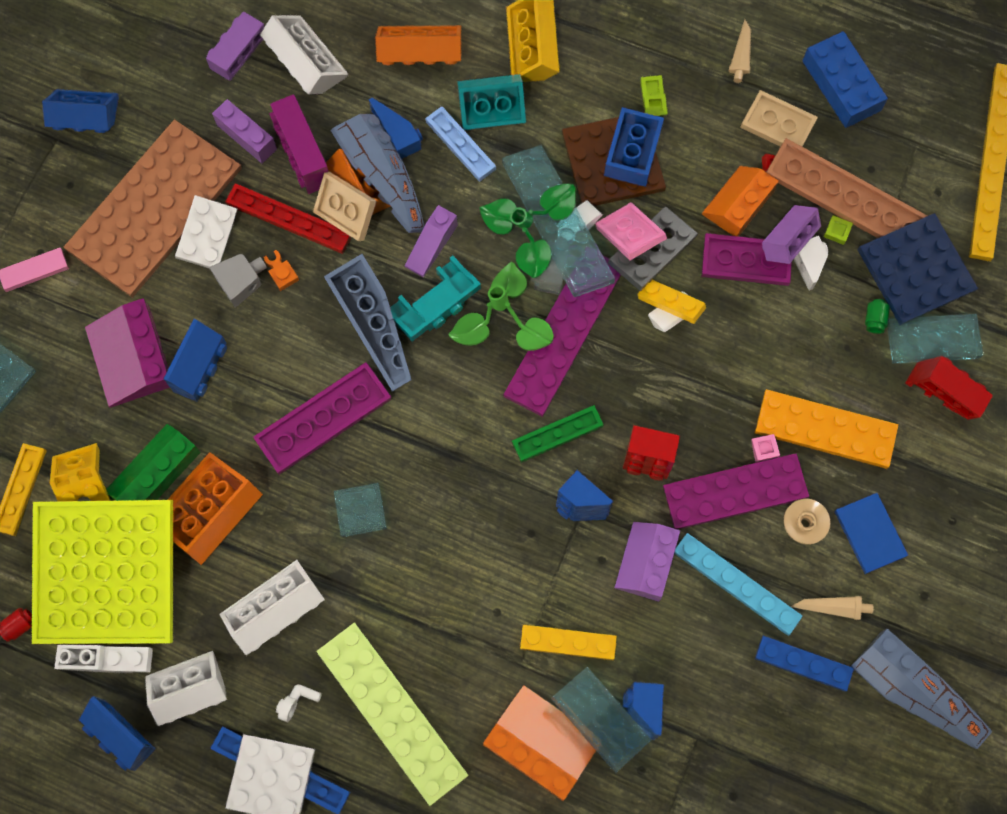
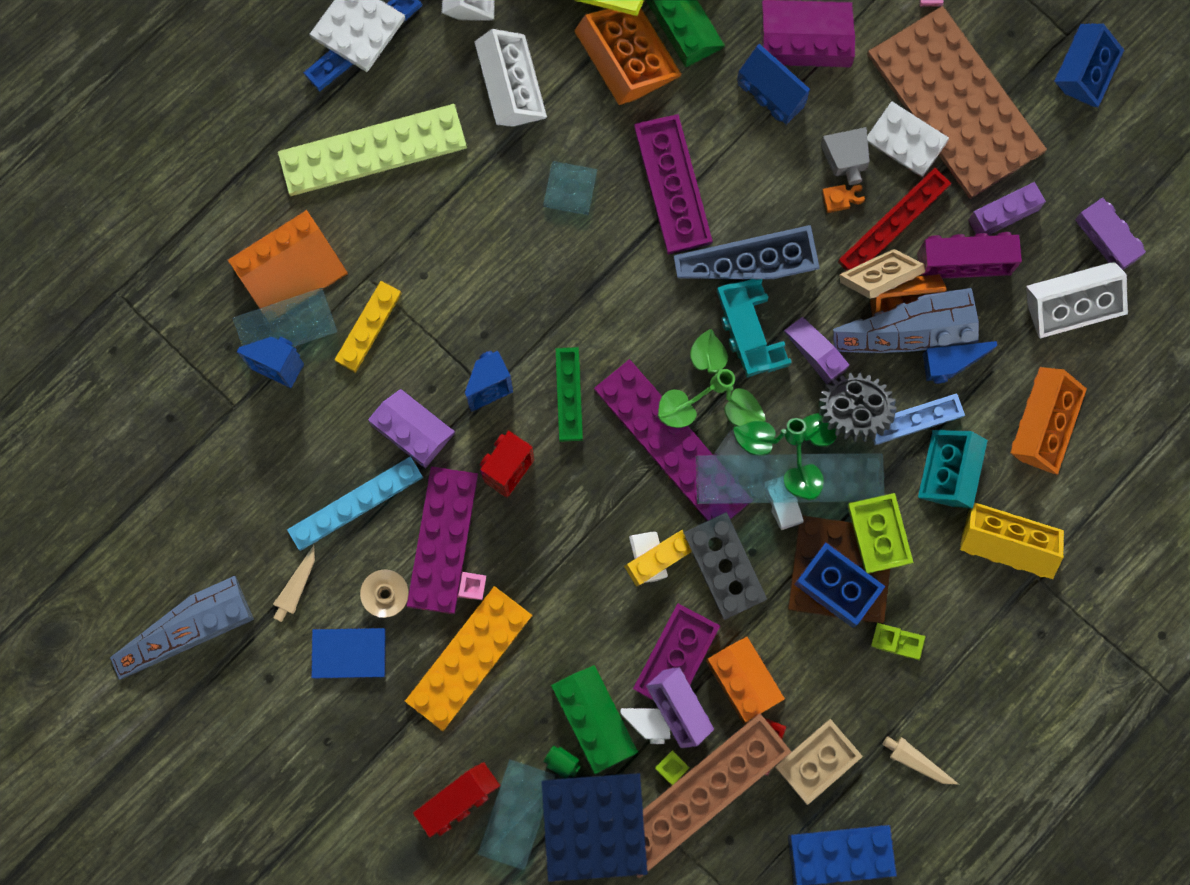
camera: 110 degrees right, 5 degrees up
white plate [276,684,322,722] -> none
bright pink tile [595,203,667,260] -> none
blue plate [755,636,854,692] -> none
none -> green slope [551,665,638,774]
none -> dark grey gear [818,373,897,442]
none -> lime plate [847,493,914,574]

